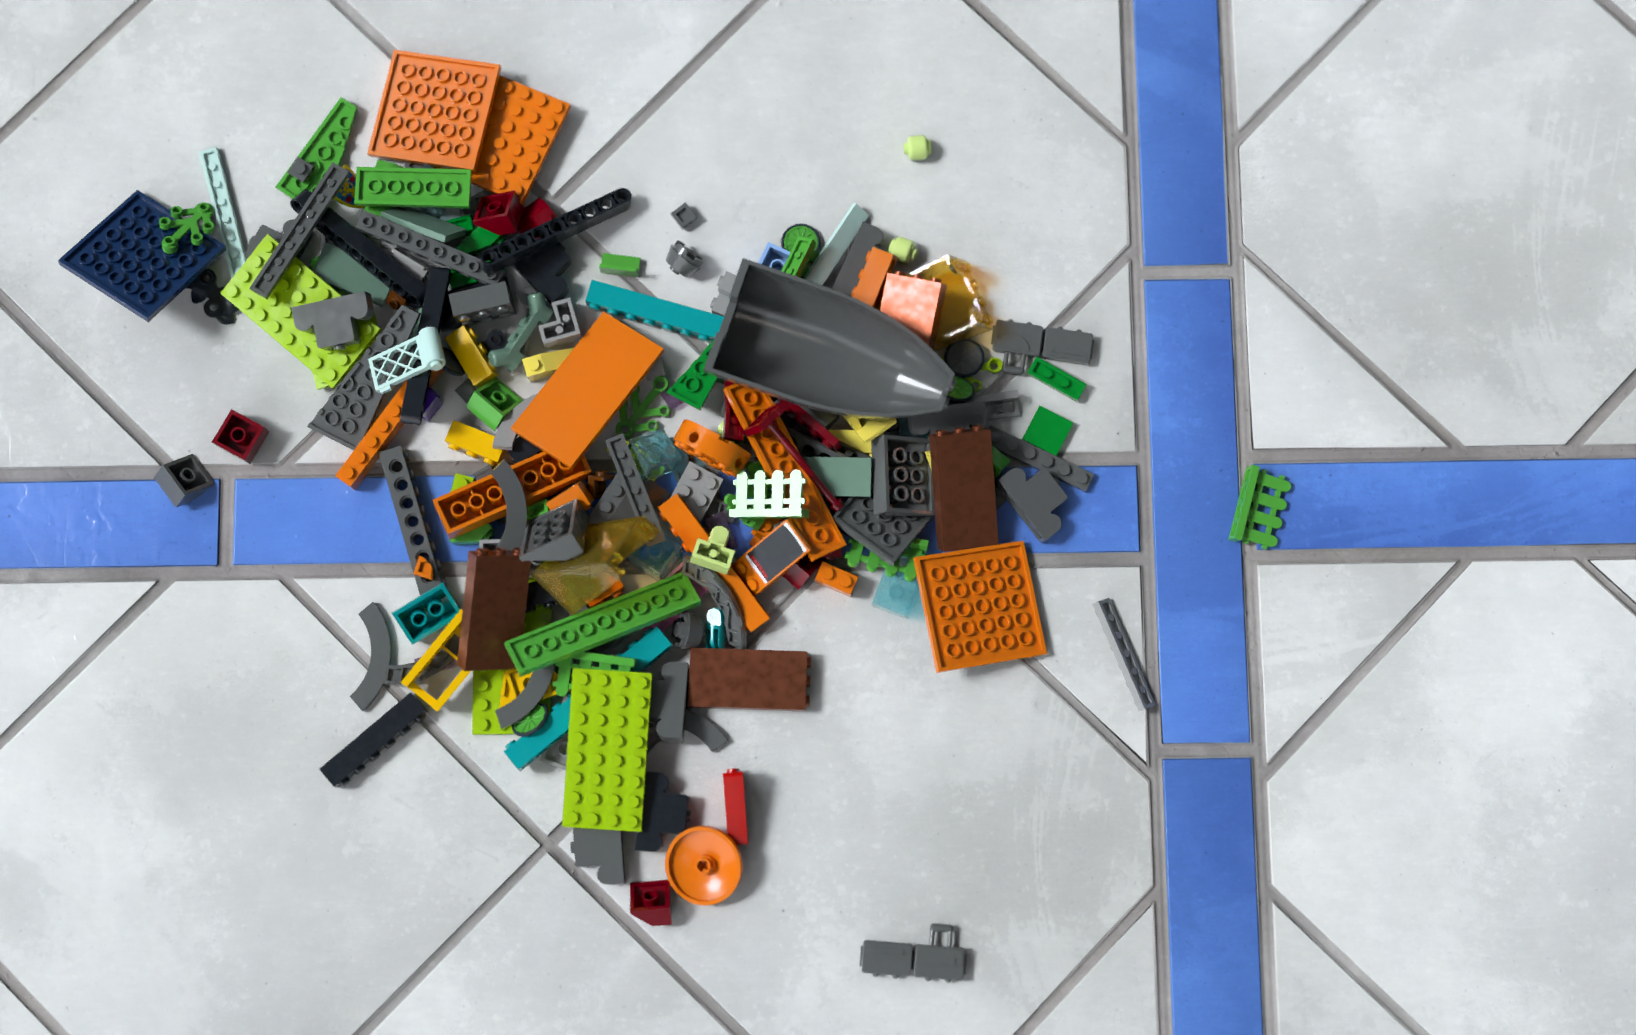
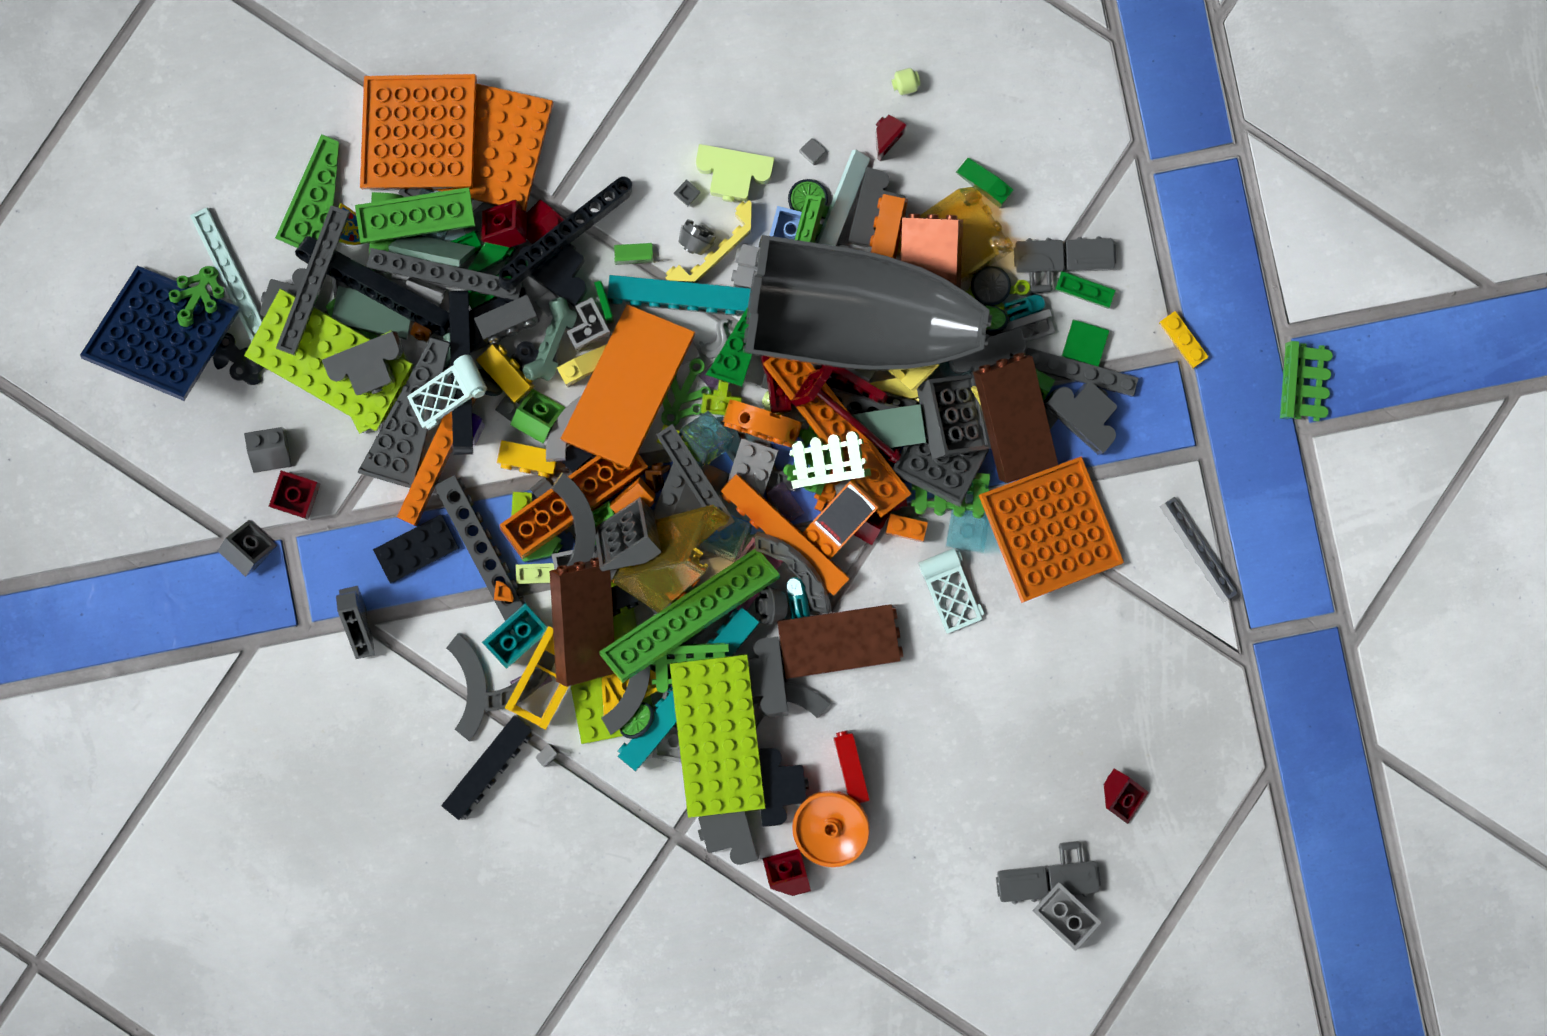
camera: 15 degrees left, 5 degrees up
dark grey plate [287,157,315,184] -> none
yellowish green brick [690,526,735,575] -> none
yellowish green head [888,236,918,264] -> none
none -> dark grey slope [244,427,292,473]
none -> dark grey brick [336,586,375,659]
none -> black plate [373,515,459,584]
none -> yellowish green plate [516,563,555,584]
none -> light grey slope [536,744,558,767]
none -> green tile [594,281,614,324]
none -> light yellow slope [665,200,752,283]
none -> yellowish green brick [696,144,774,202]
none -> light grey piece [699,319,728,358]
none -> lime hinge [701,380,742,415]
none -> light grey slope [799,138,826,165]
none -> dark red slope [875,115,907,161]
none -> light aqua piece [918,548,984,634]
none -> green slope [956,158,1013,208]
none -> teal arm [1004,295,1045,321]
none -> light grey slope [1032,882,1102,951]
none -> dark red slope [1103,768,1149,824]
none -> yellow plate [1159,311,1208,369]

